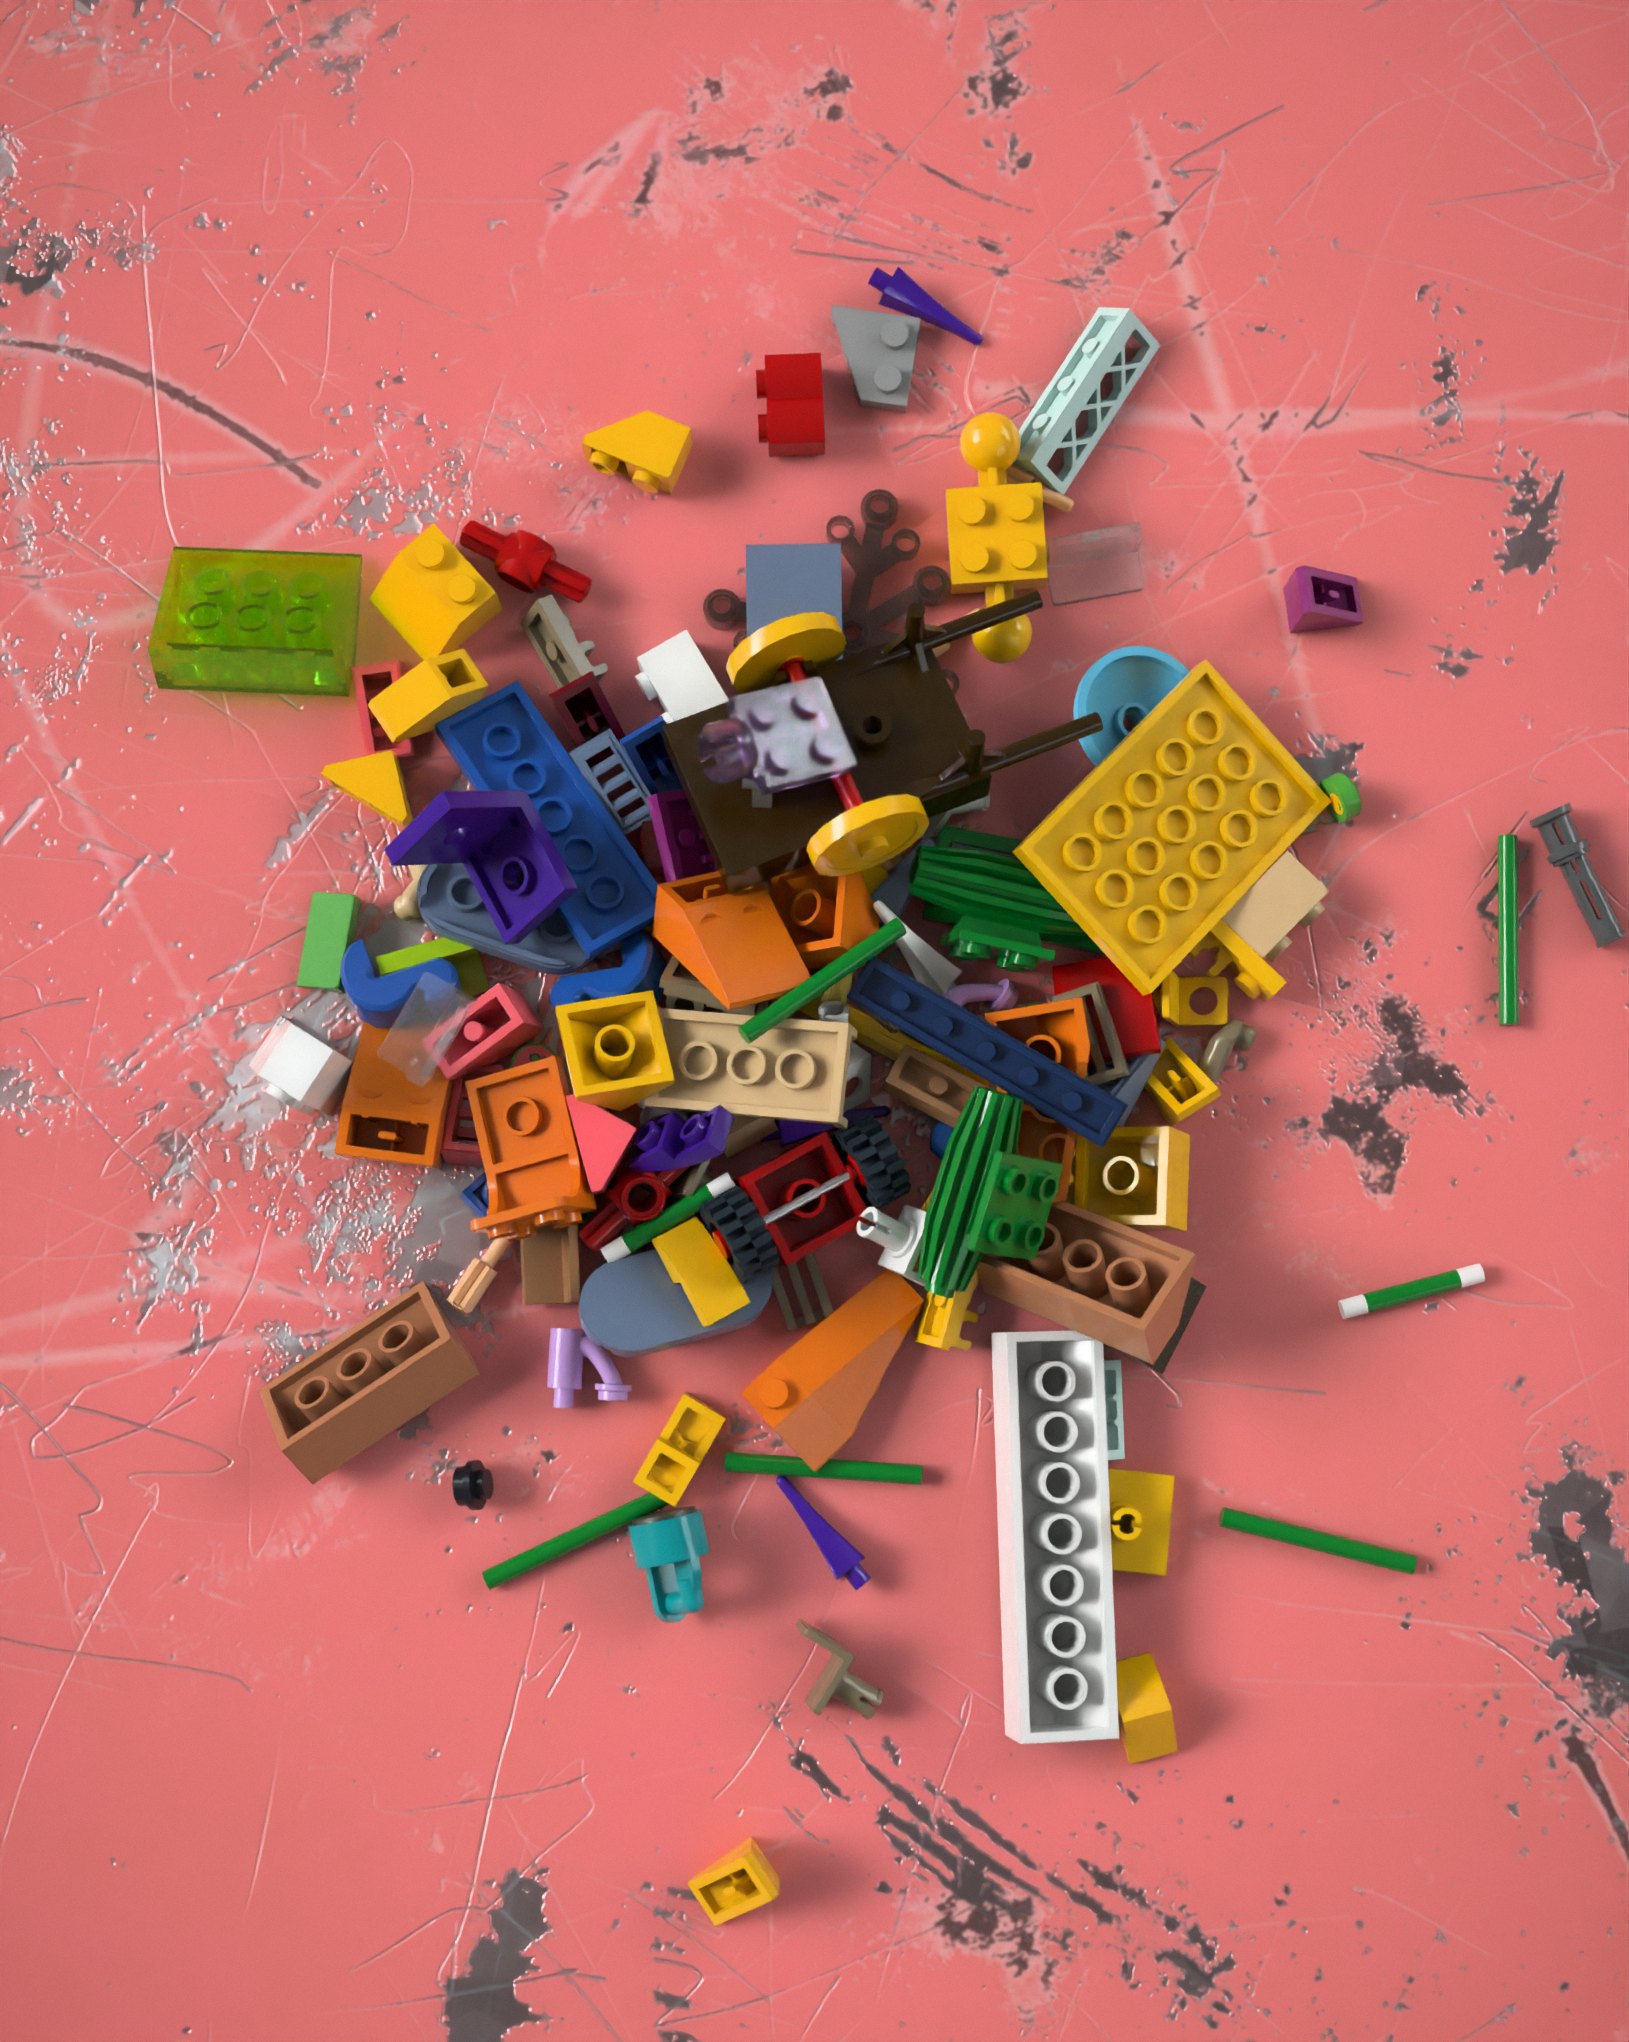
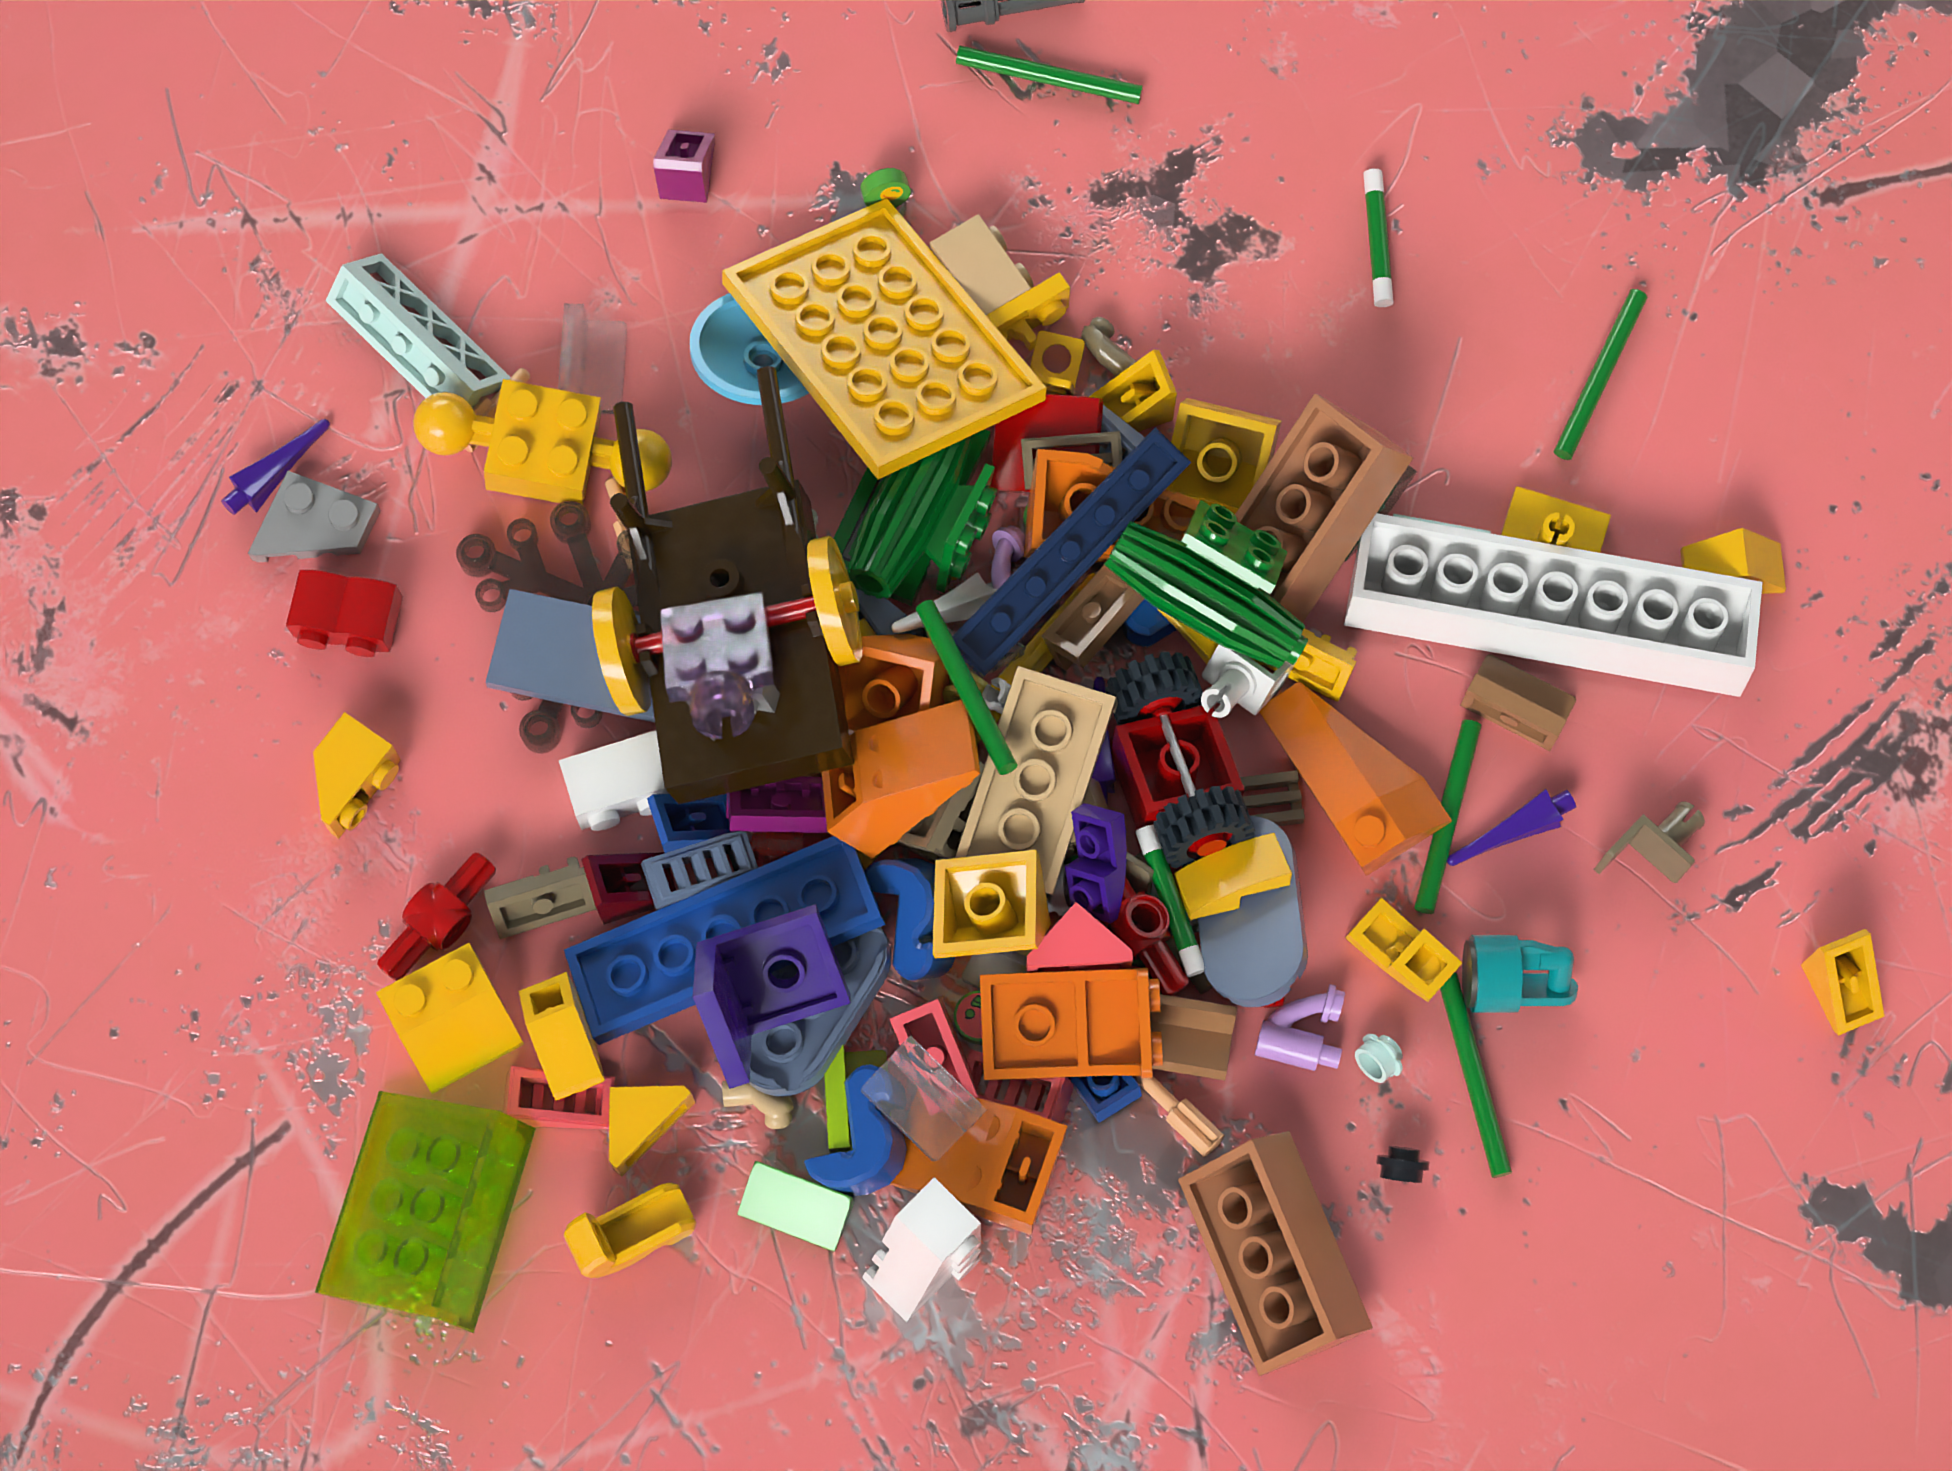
camera: 75 degrees left, 10 degrees down
none -> yellow animal [563,1183,697,1278]
none -> light aqua plate [1355,1034,1403,1083]
none -> medium nougat panel [1460,654,1576,751]

